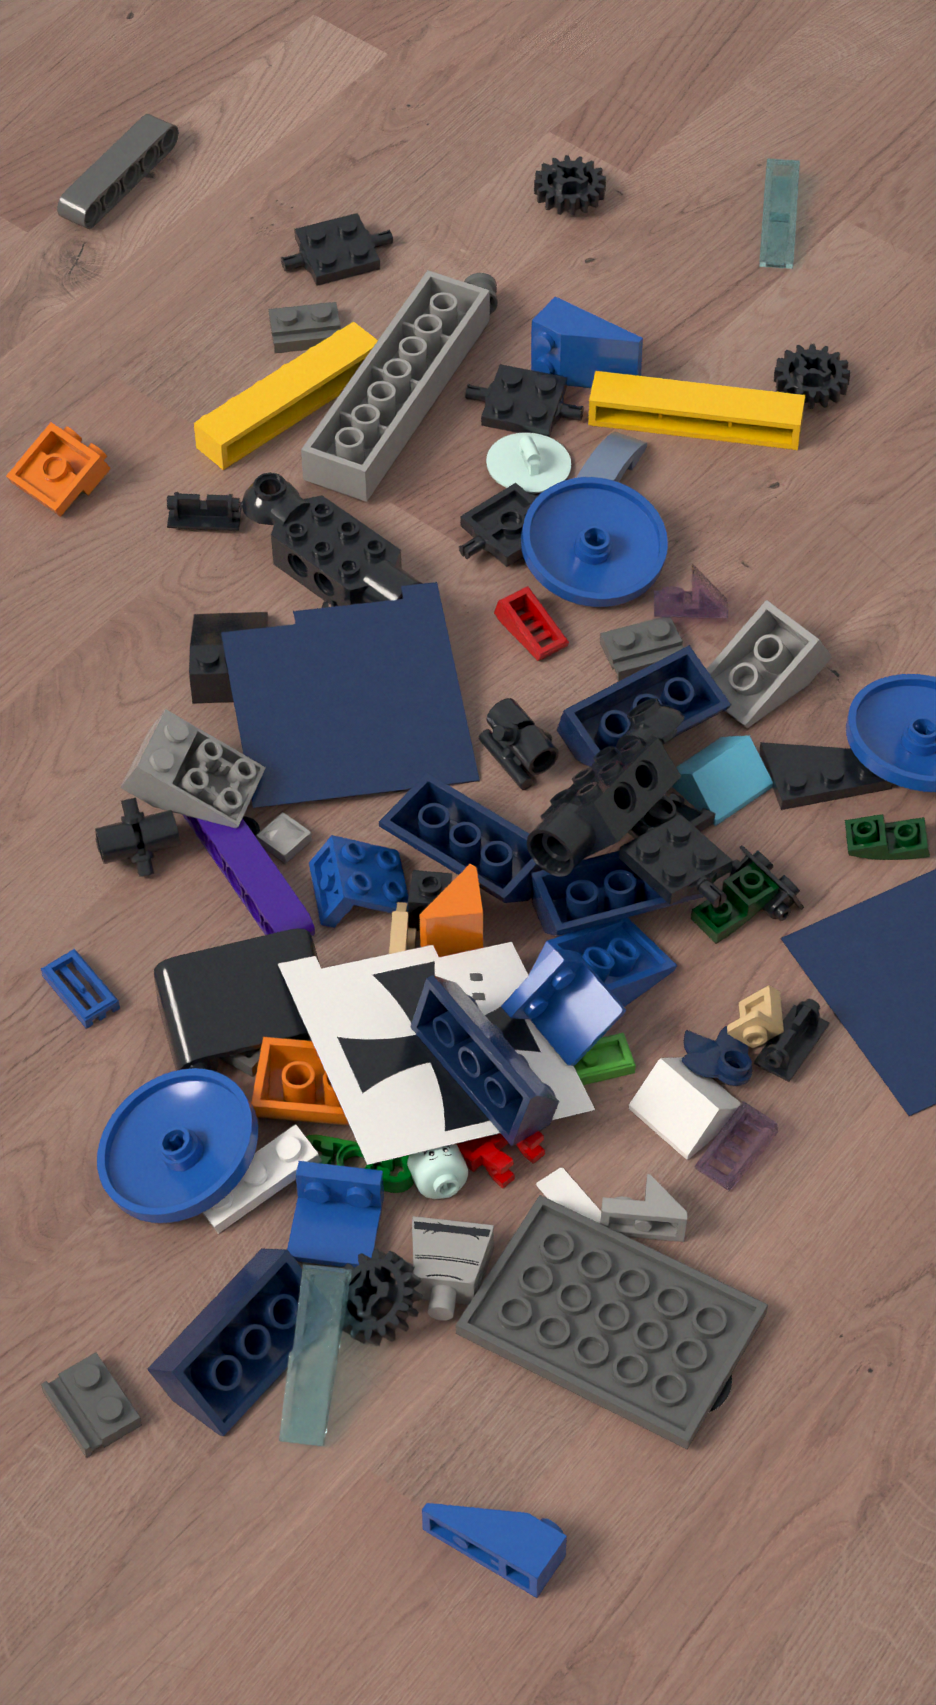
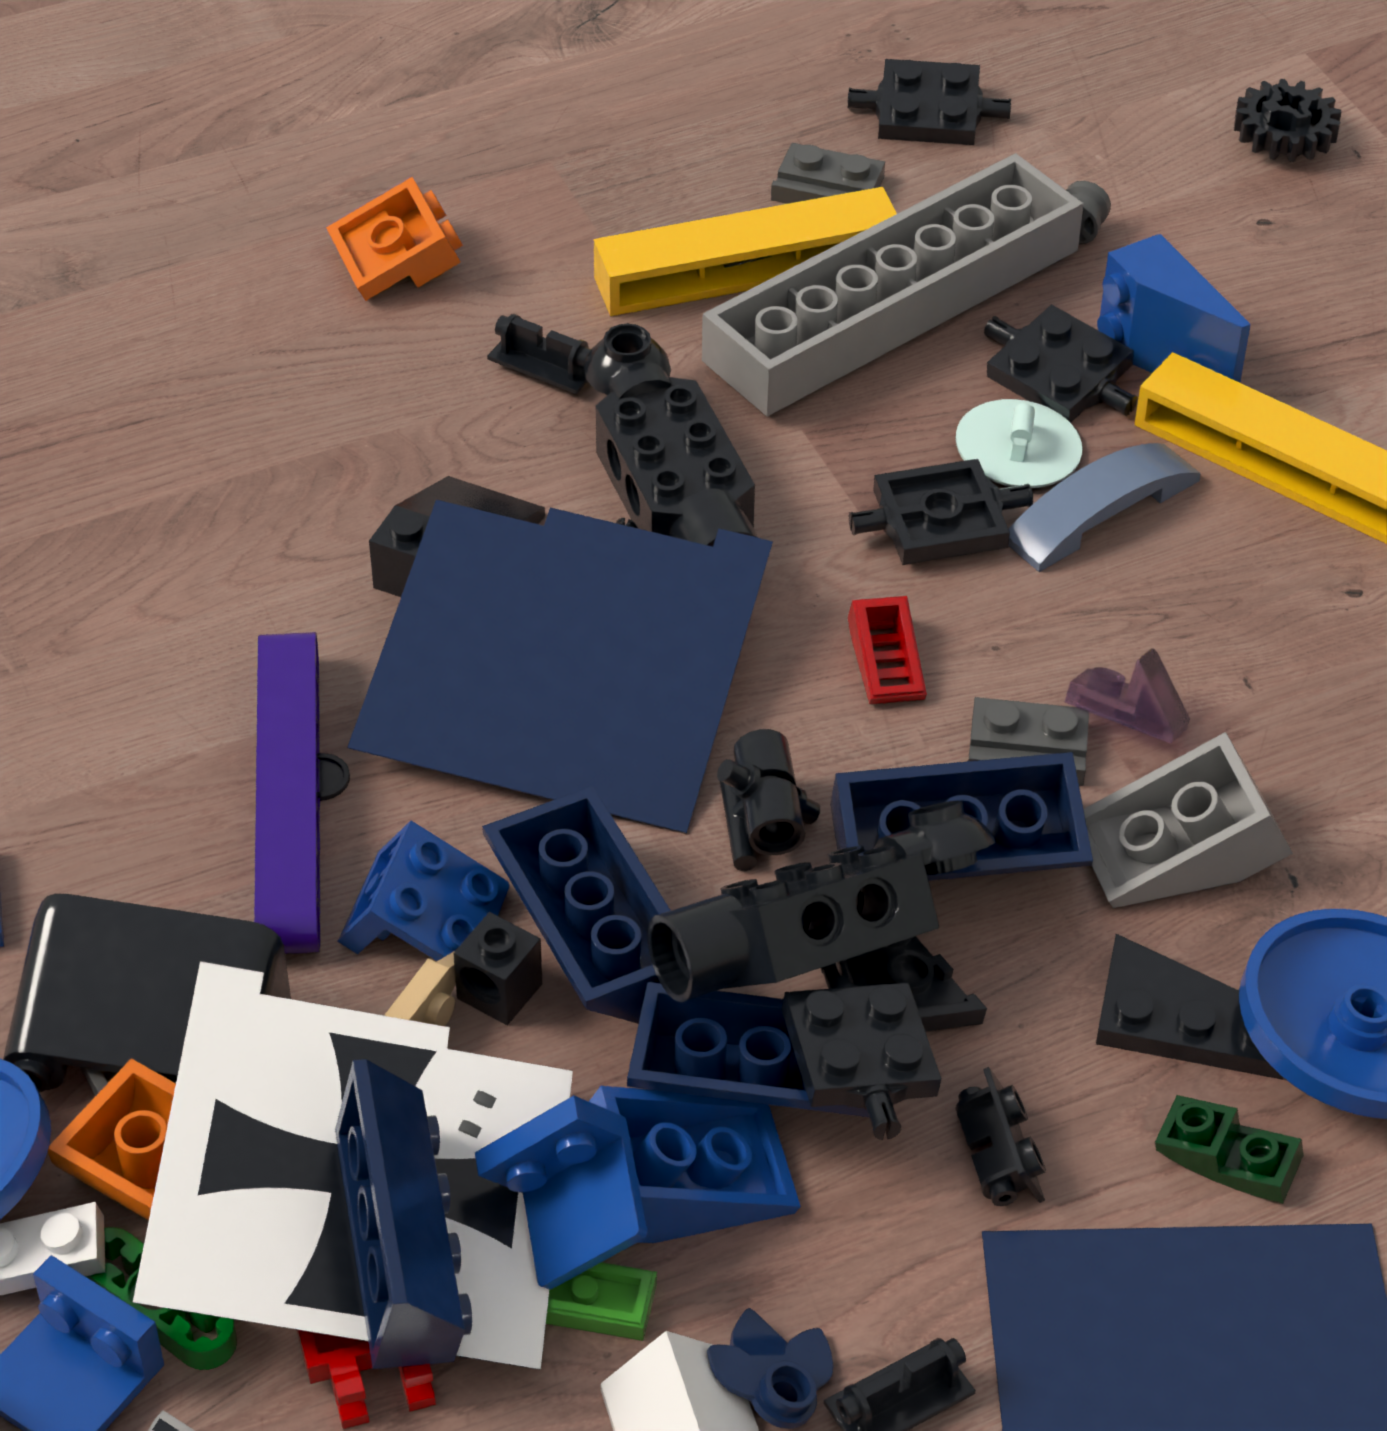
camera: 25 degrees right, 5 degrees down
black pin [95,797,180,877] -> none
light grey slope [120,709,266,828] -> none
light grey tile [256,812,312,864] -> none
light aqua head [407,1144,468,1199] -> none
orange slope [420,864,483,957] -> none
blue dish [521,477,668,607] -> none
medium azure slope [672,735,773,826] -> none
dark green slope [691,862,779,944] -> none
tan bracket [727,985,784,1048] -> none

